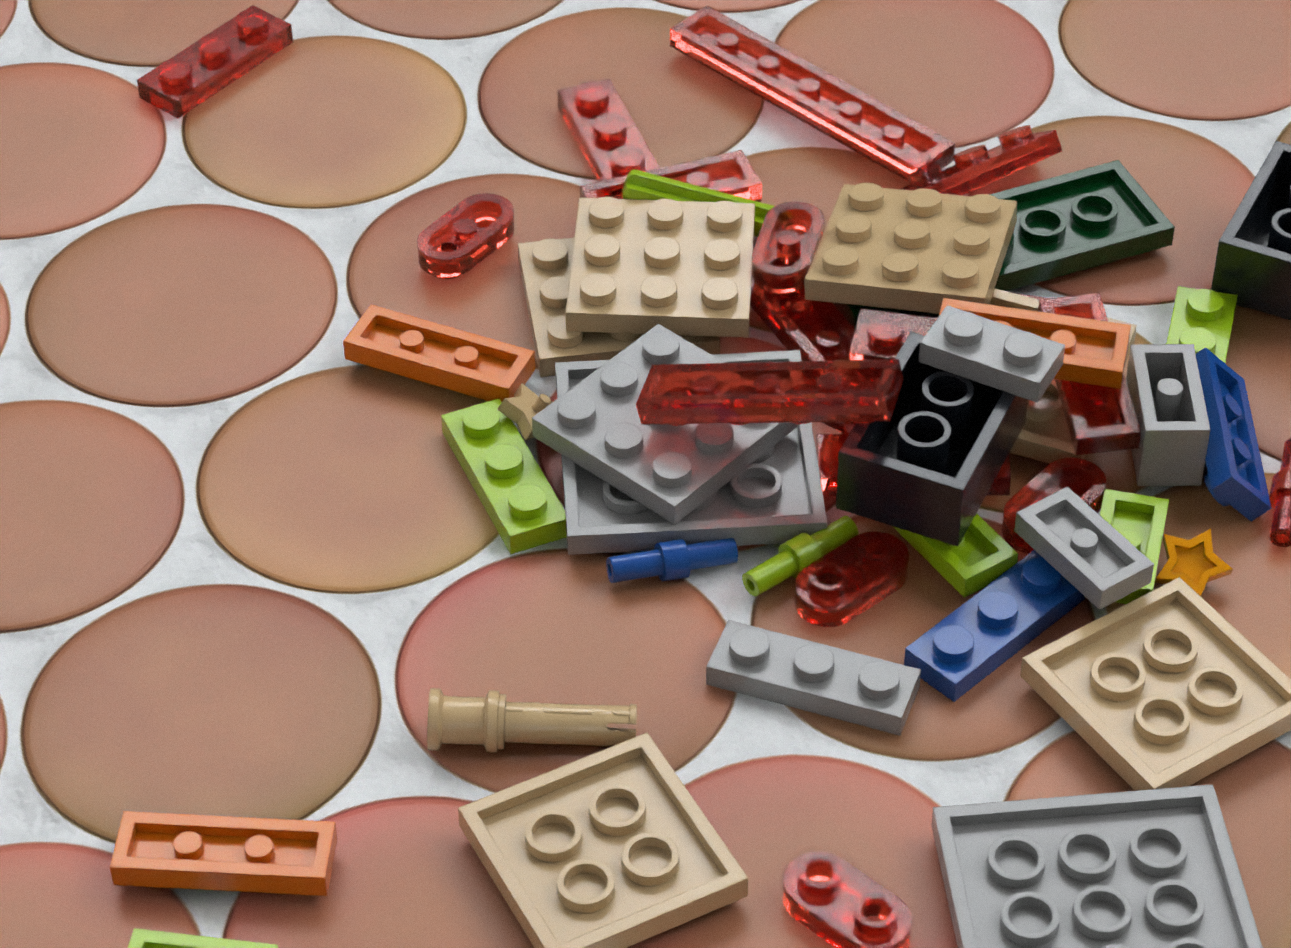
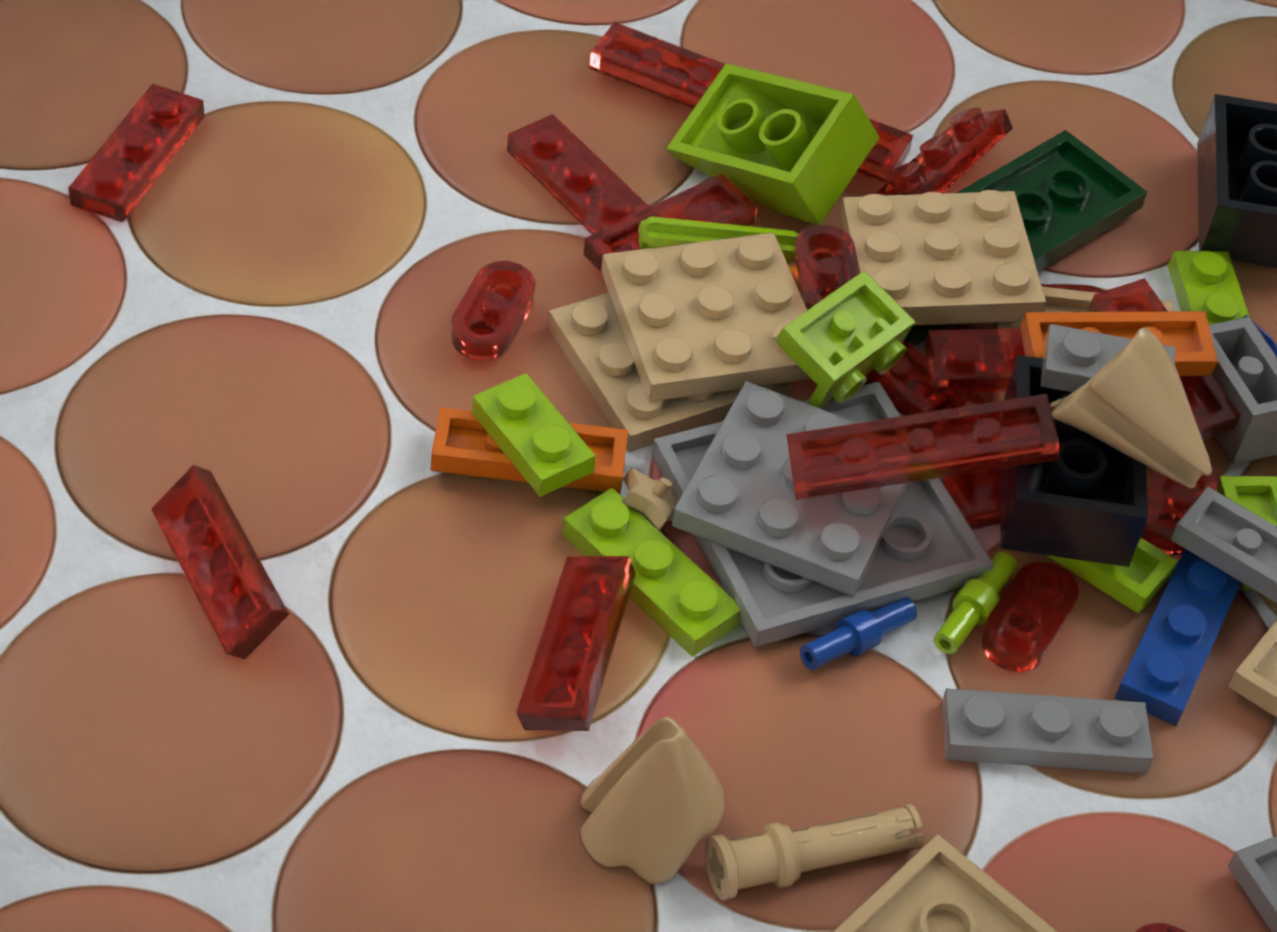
camera: 25 degrees left, 5 degrees up
none -> clear red plate [151,465,289,659]
none -> lime plate [472,373,596,497]
none -> clear red plate [516,556,636,731]
none -> tan hat [581,717,725,884]
none -> lime slope [666,63,880,225]
none -> lime bracket [775,270,915,409]
none -> tan hat [1049,327,1212,489]

